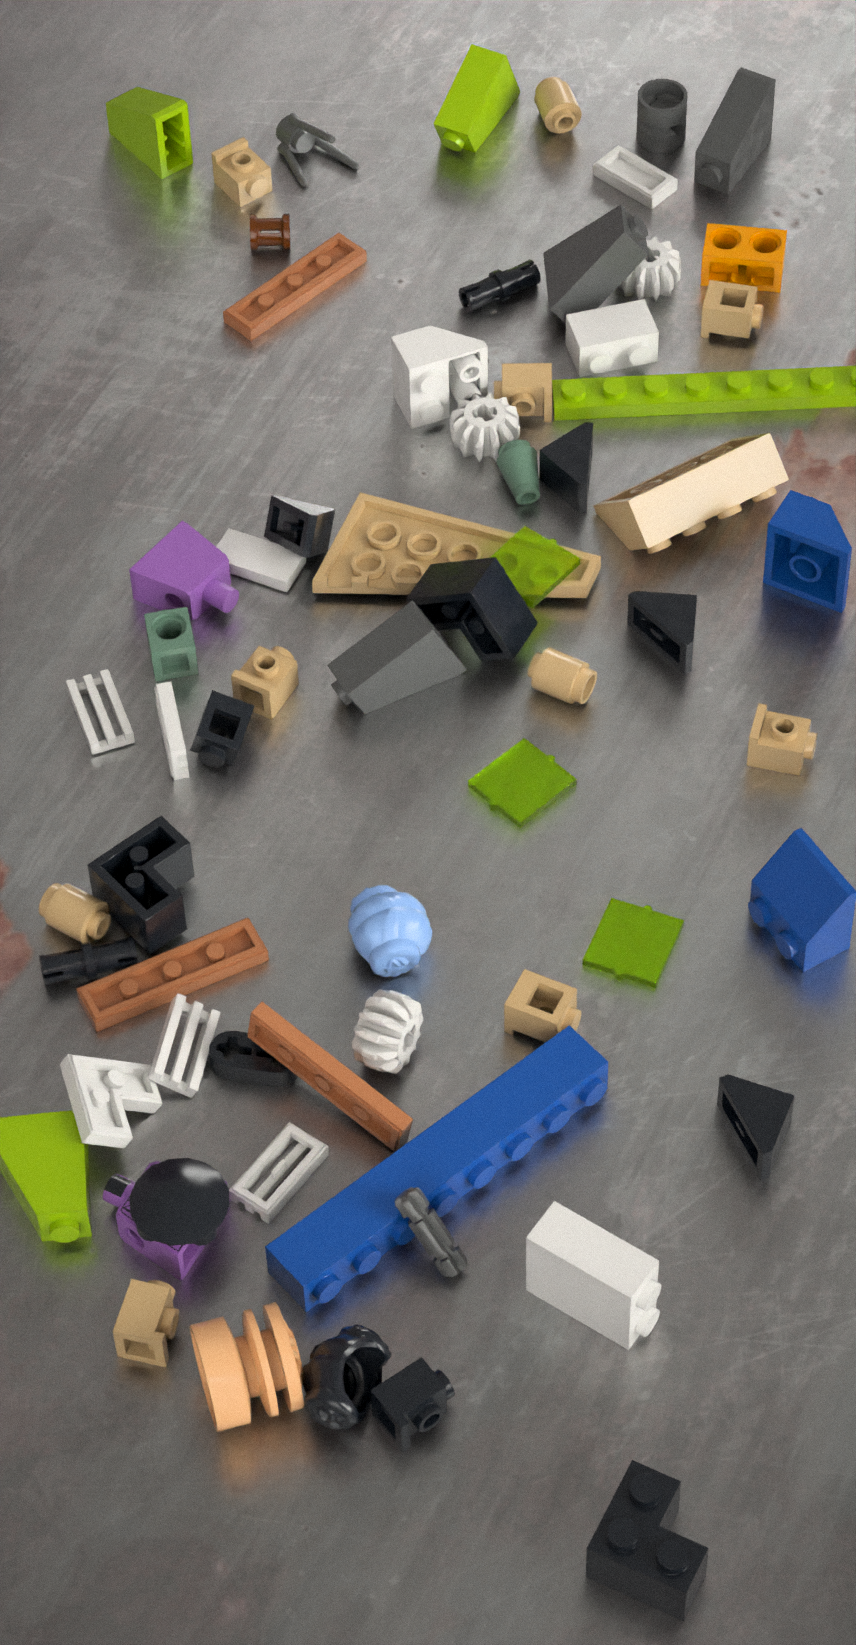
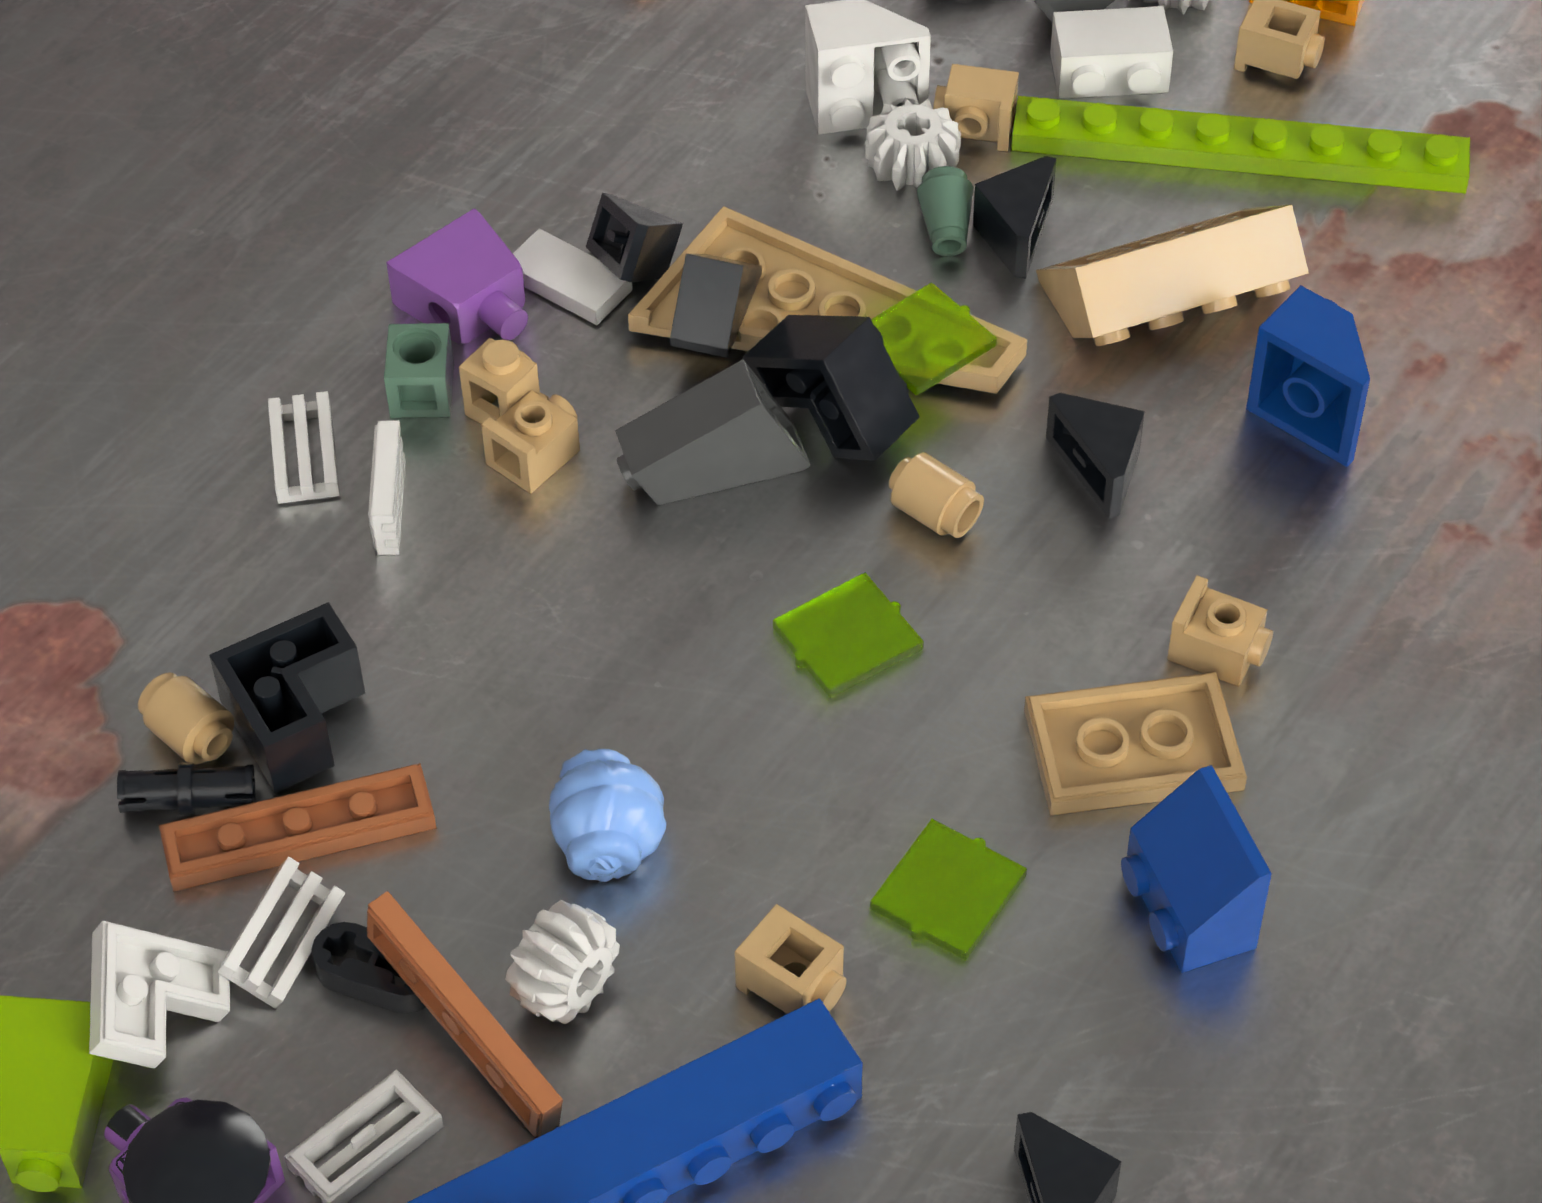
camera: 10 degrees right, 0 degrees up
black brick [190,690,254,768] -> none
none -> tan brick [459,337,549,424]
none -> black slope [670,254,762,358]
none -> tan tile [1024,672,1247,816]

